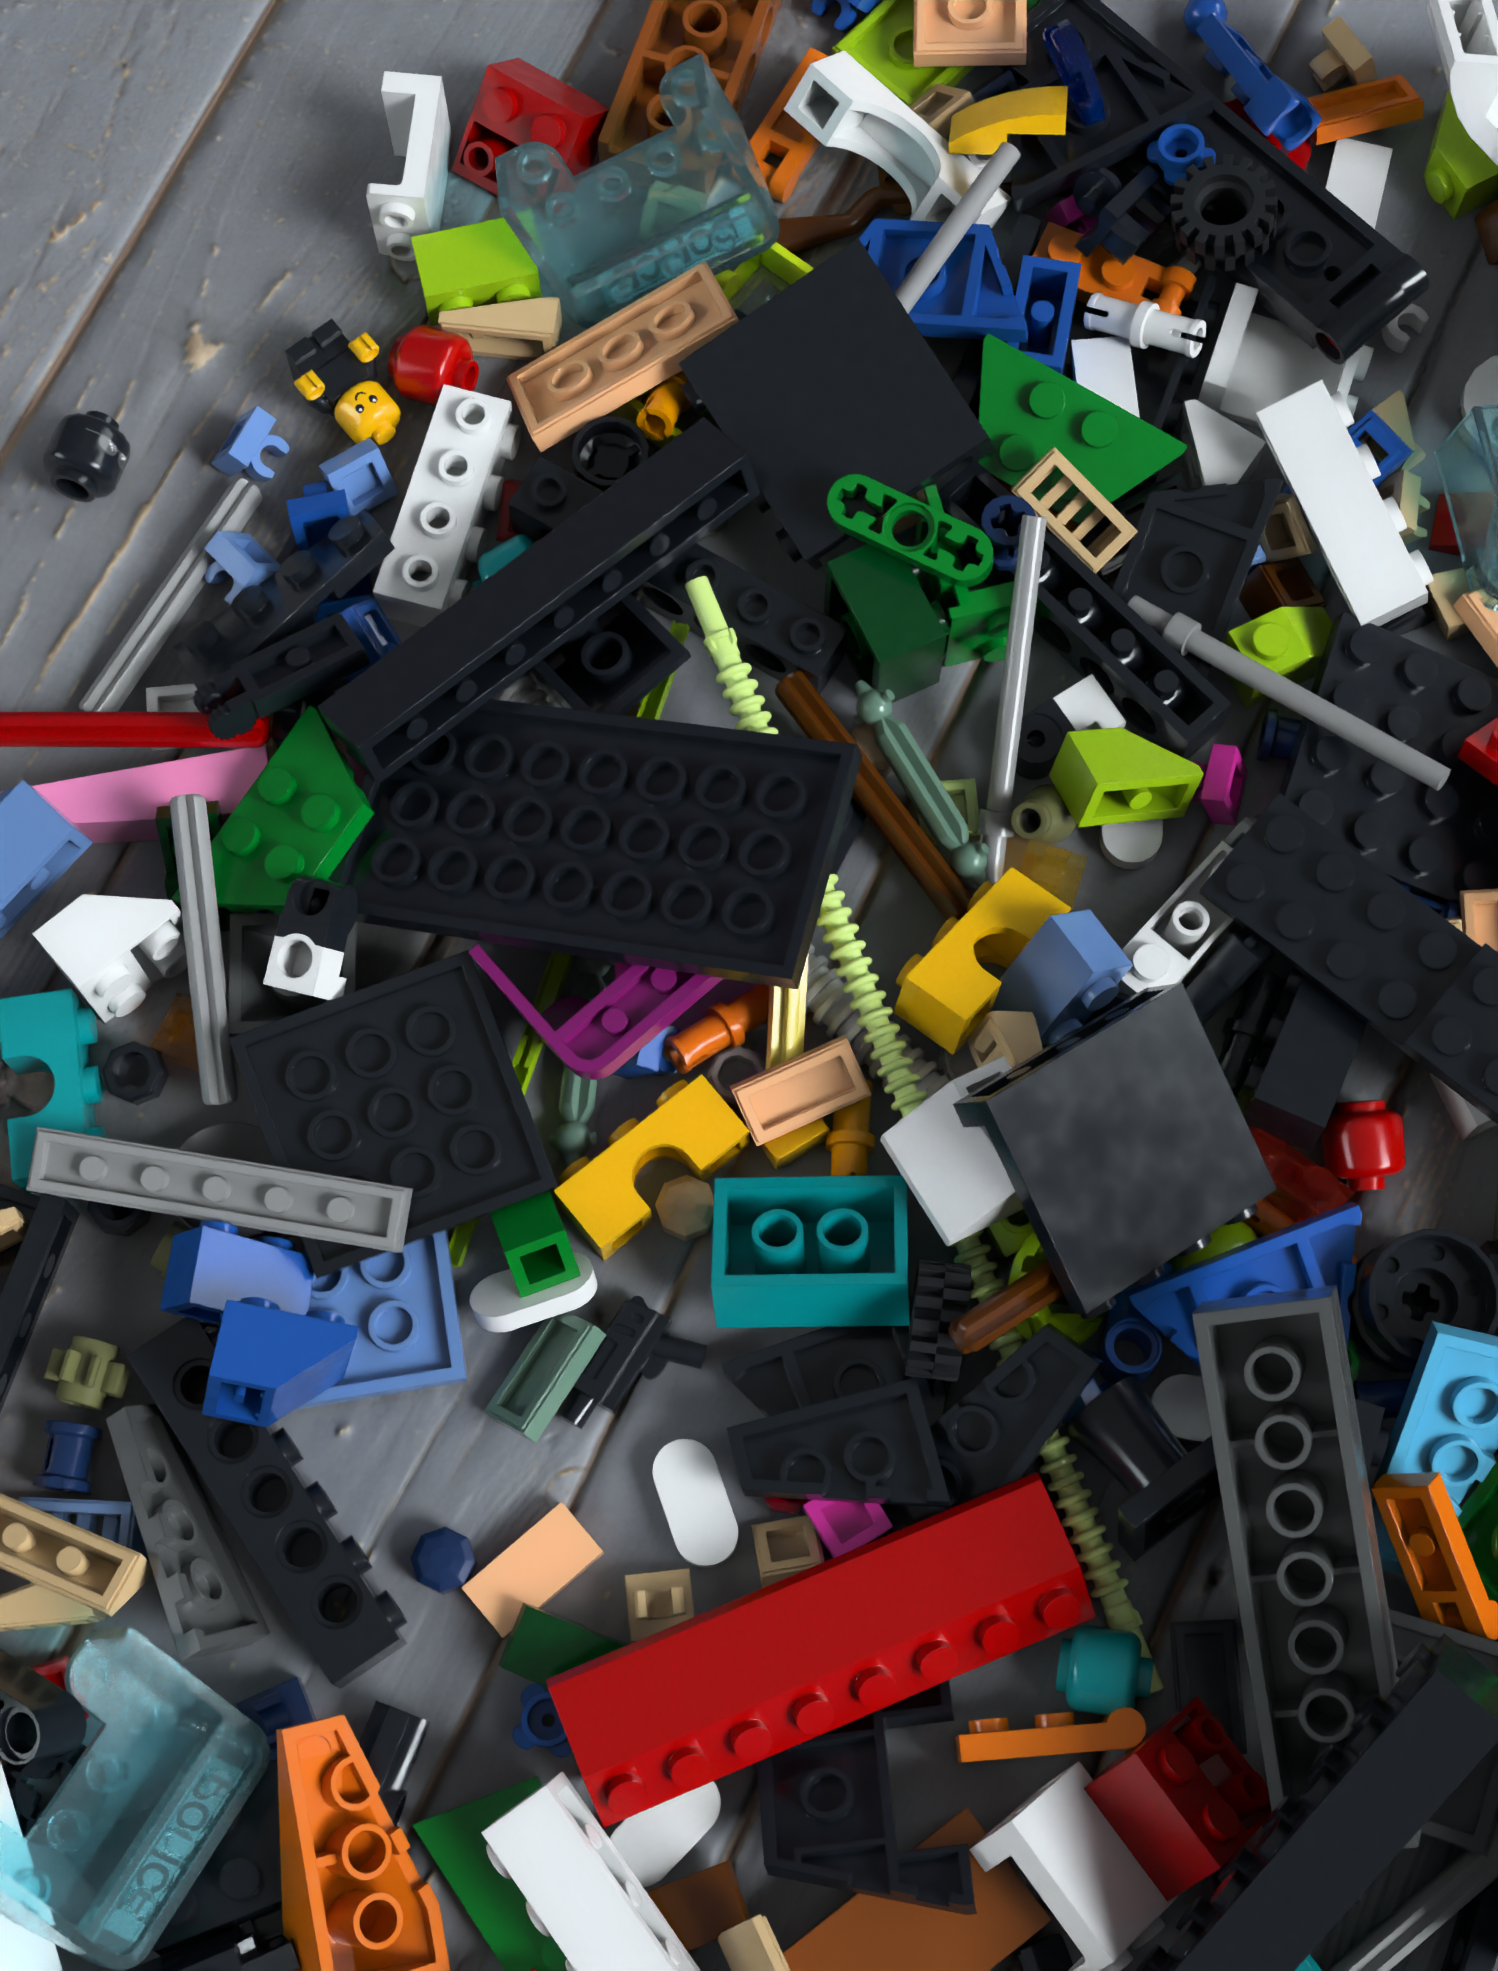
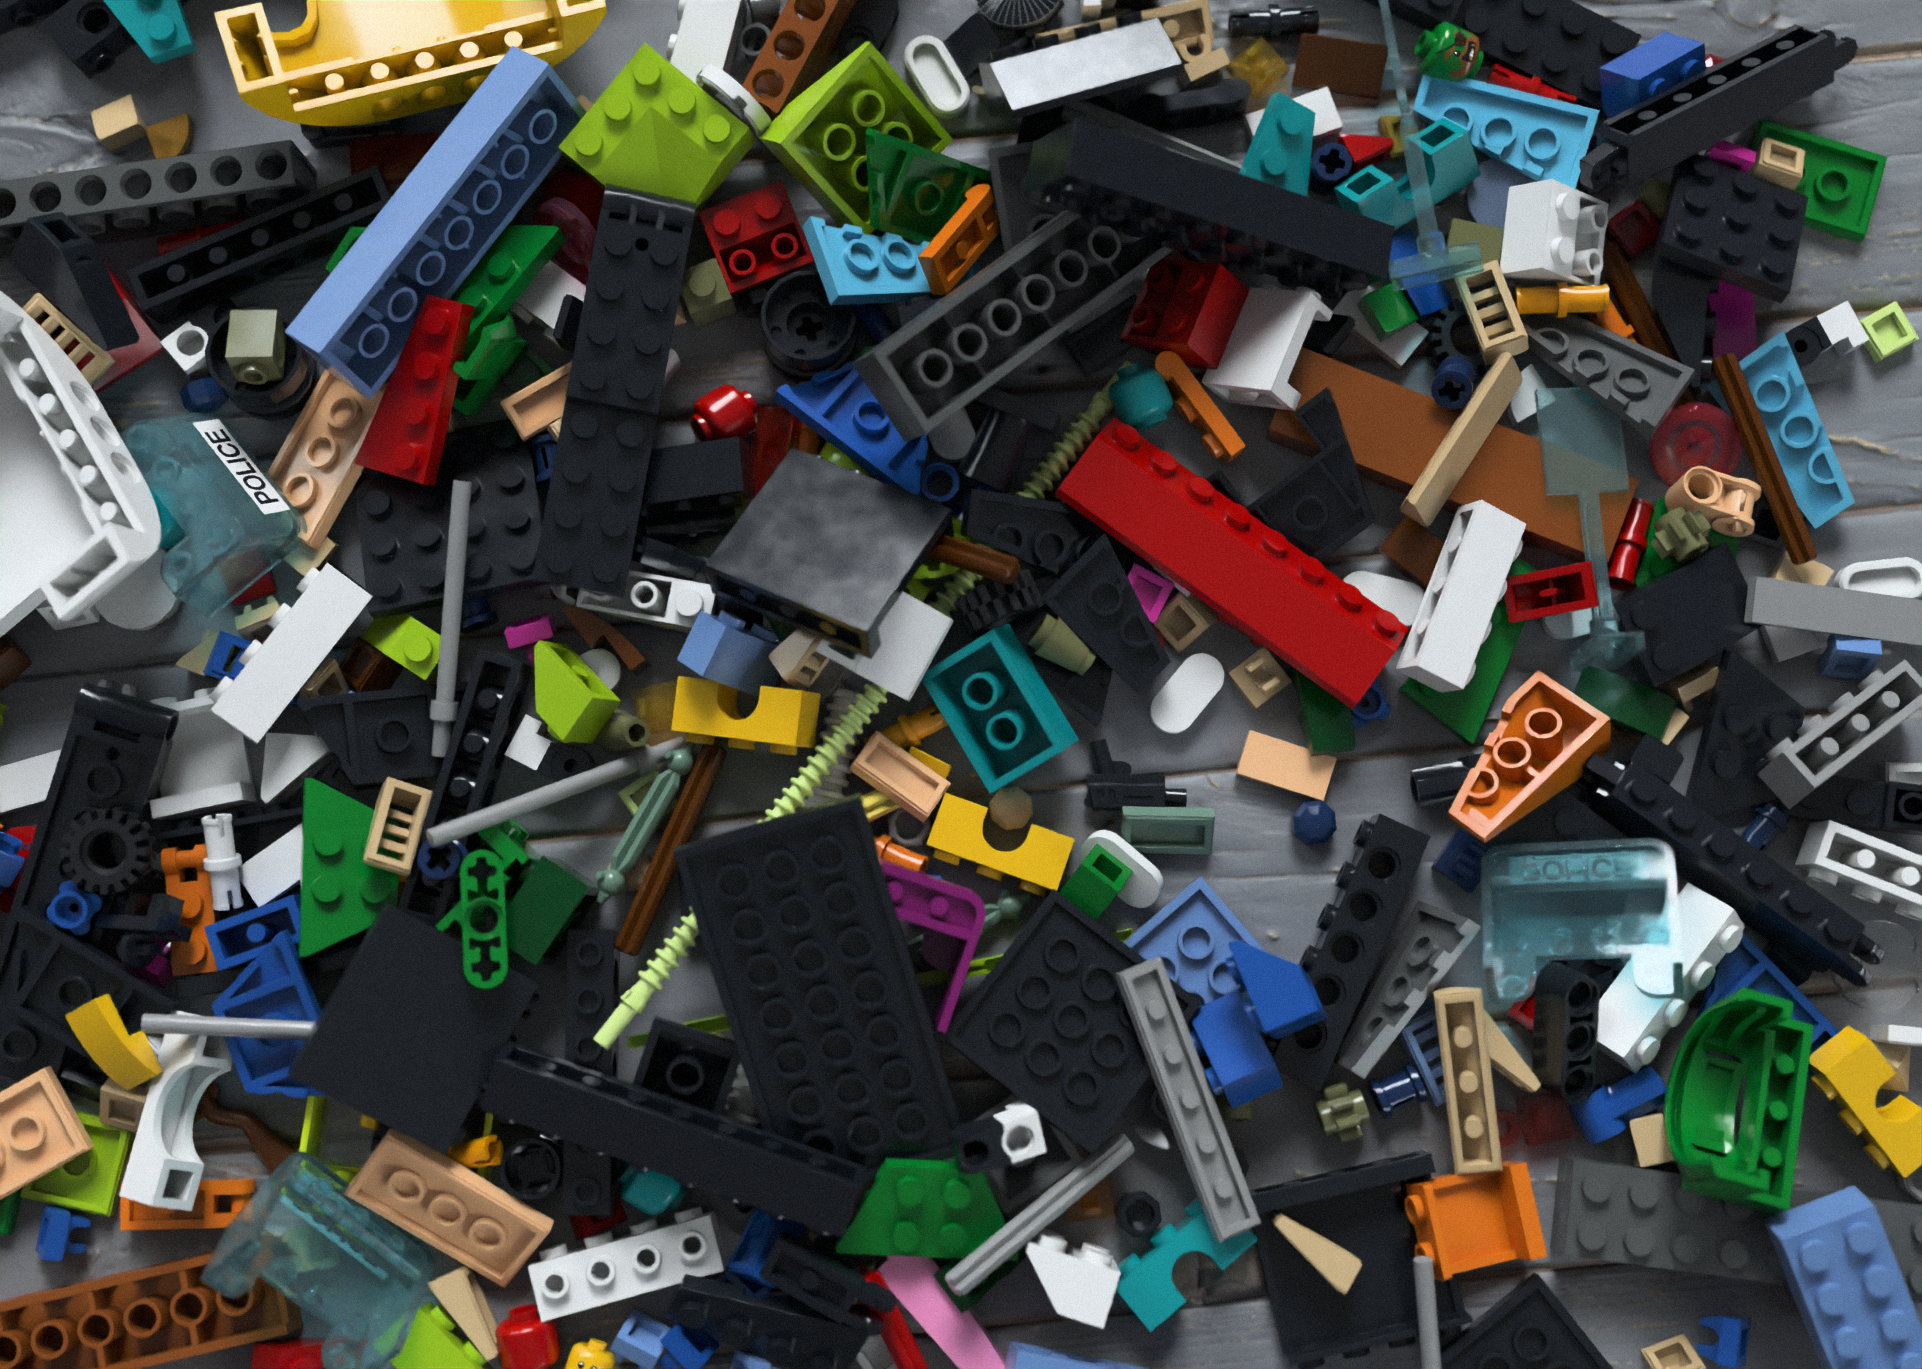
camera: 120 degrees left, 10 degrees up
clear blue tile [1043,19,1106,126] -> none
none -> reddish brown slope [562,605,651,676]
none -> olive cone [1026,614,1097,676]

